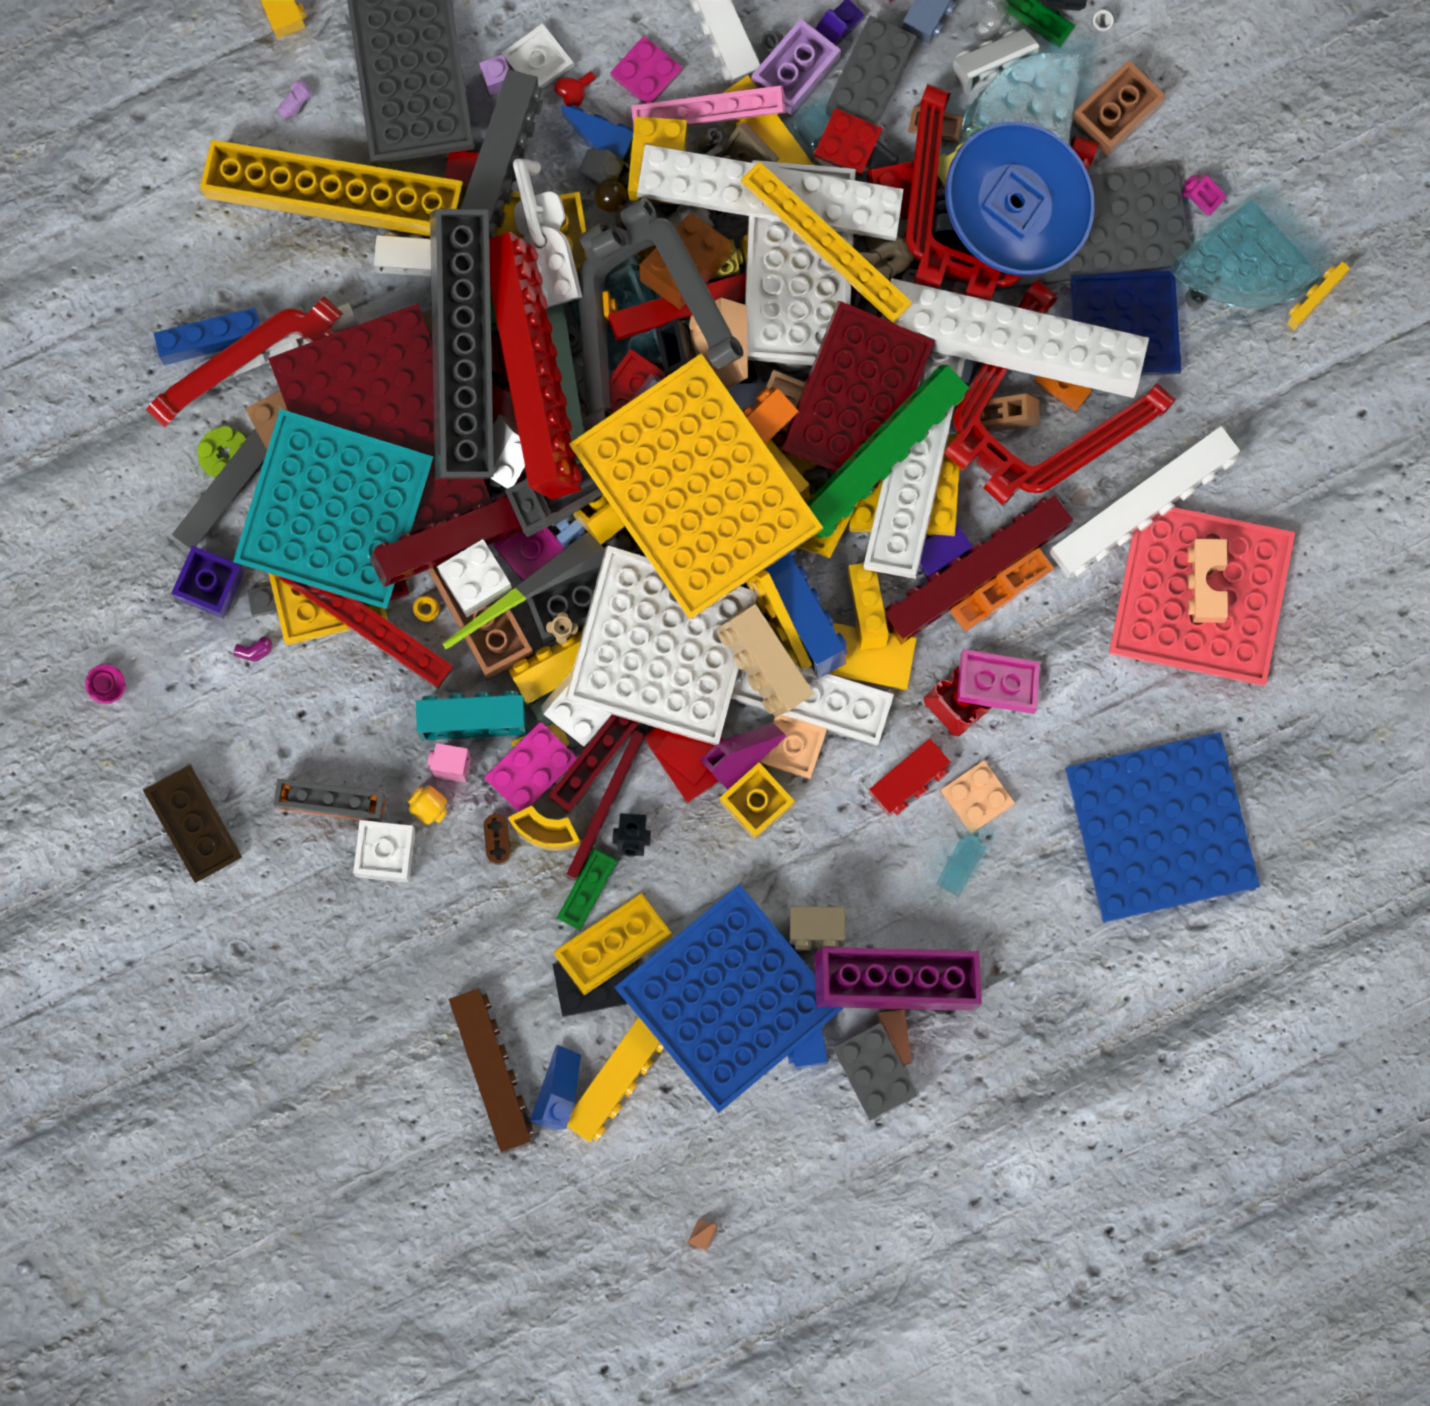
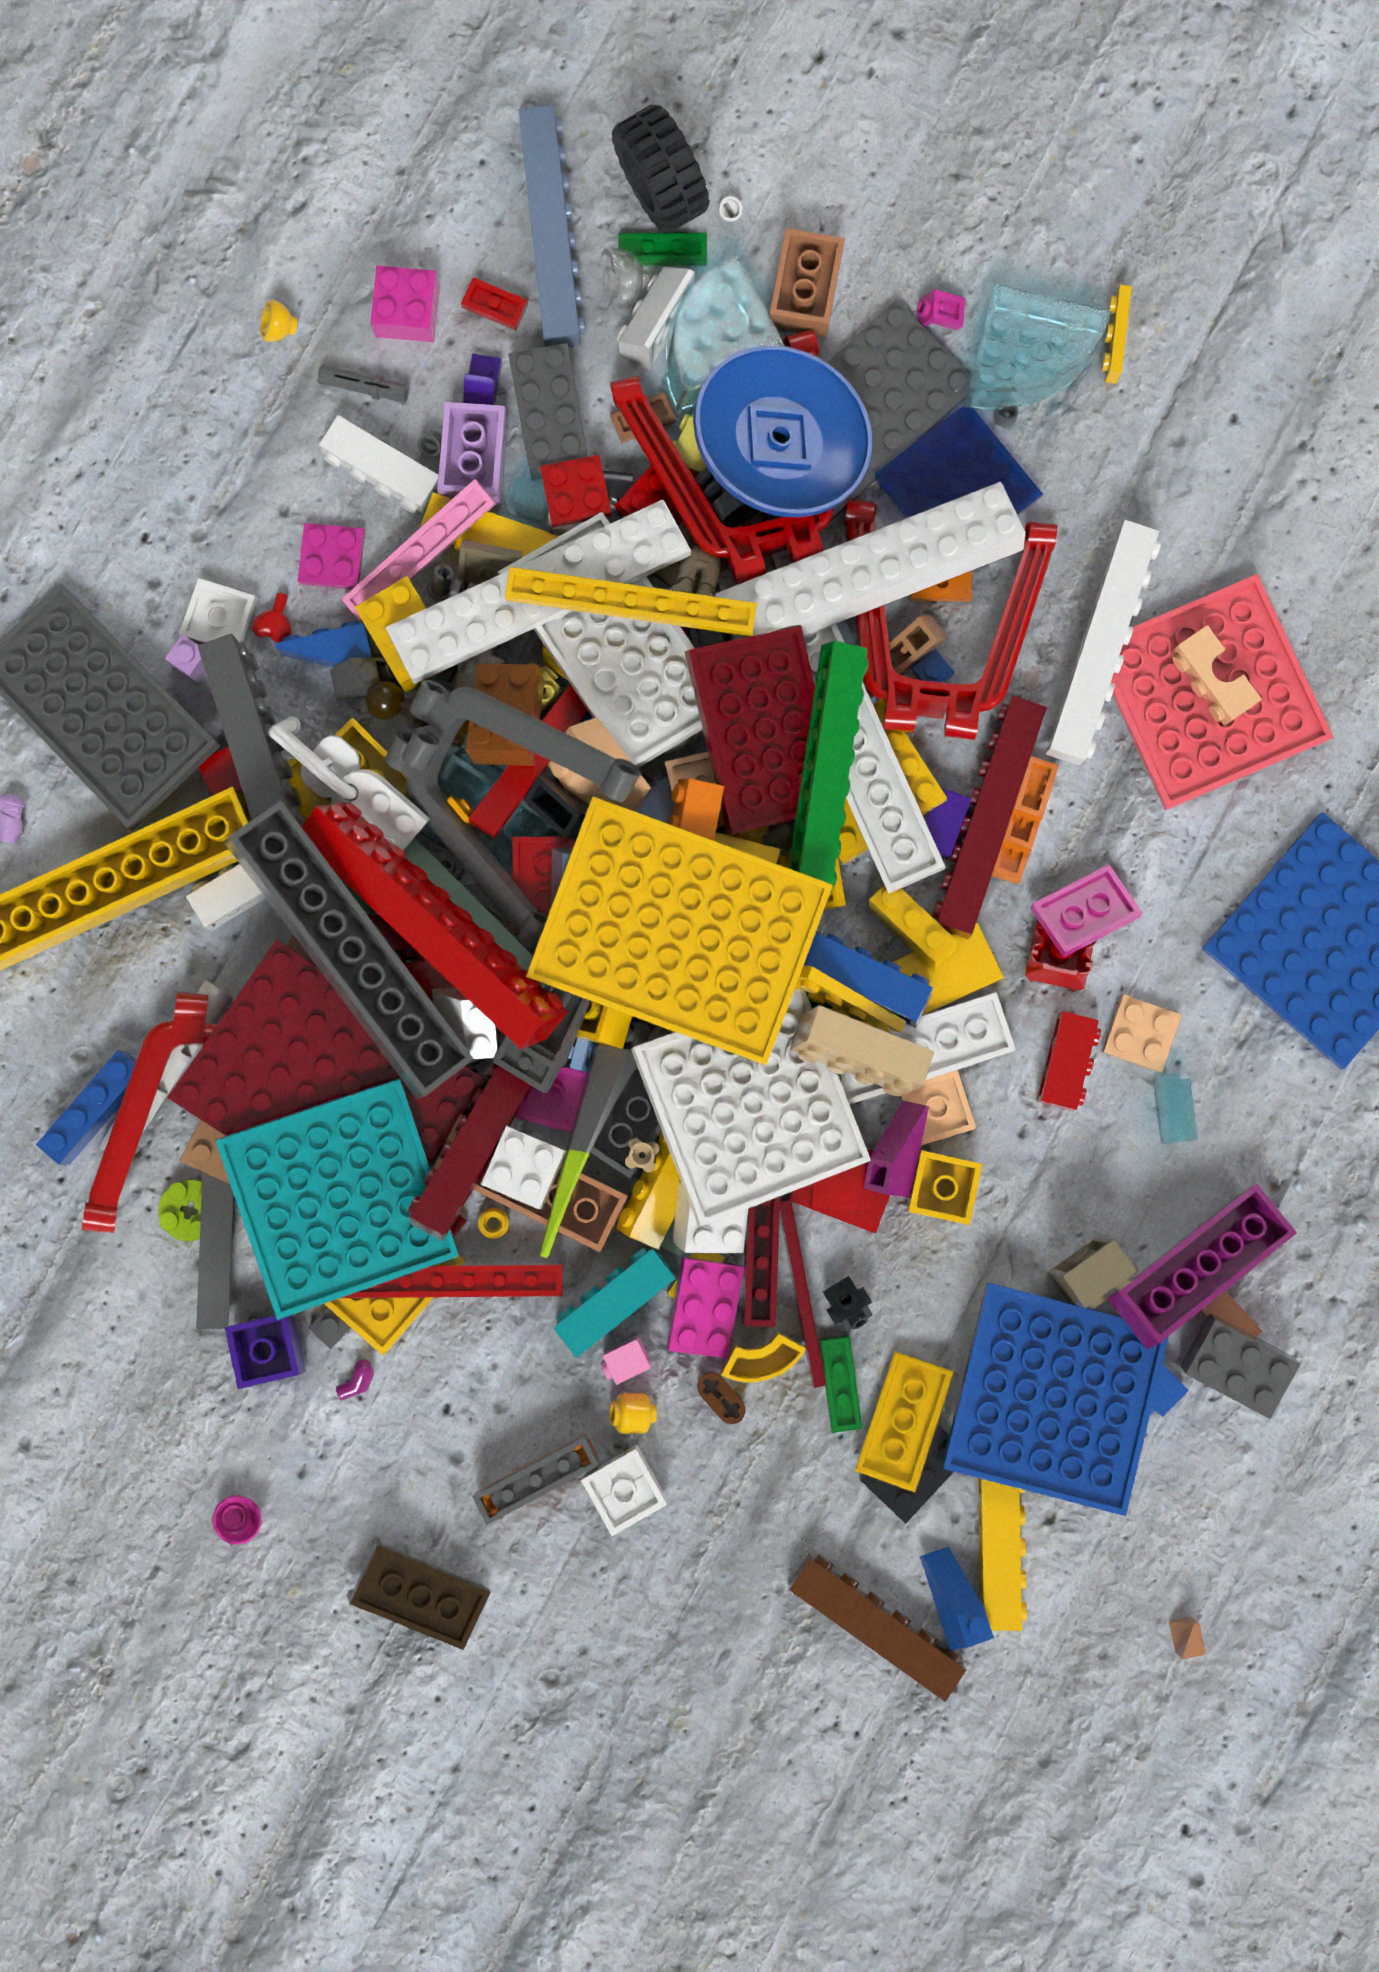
camera: 35 degrees left, 5 degrees up
none -> blue plate [911,649,955,683]

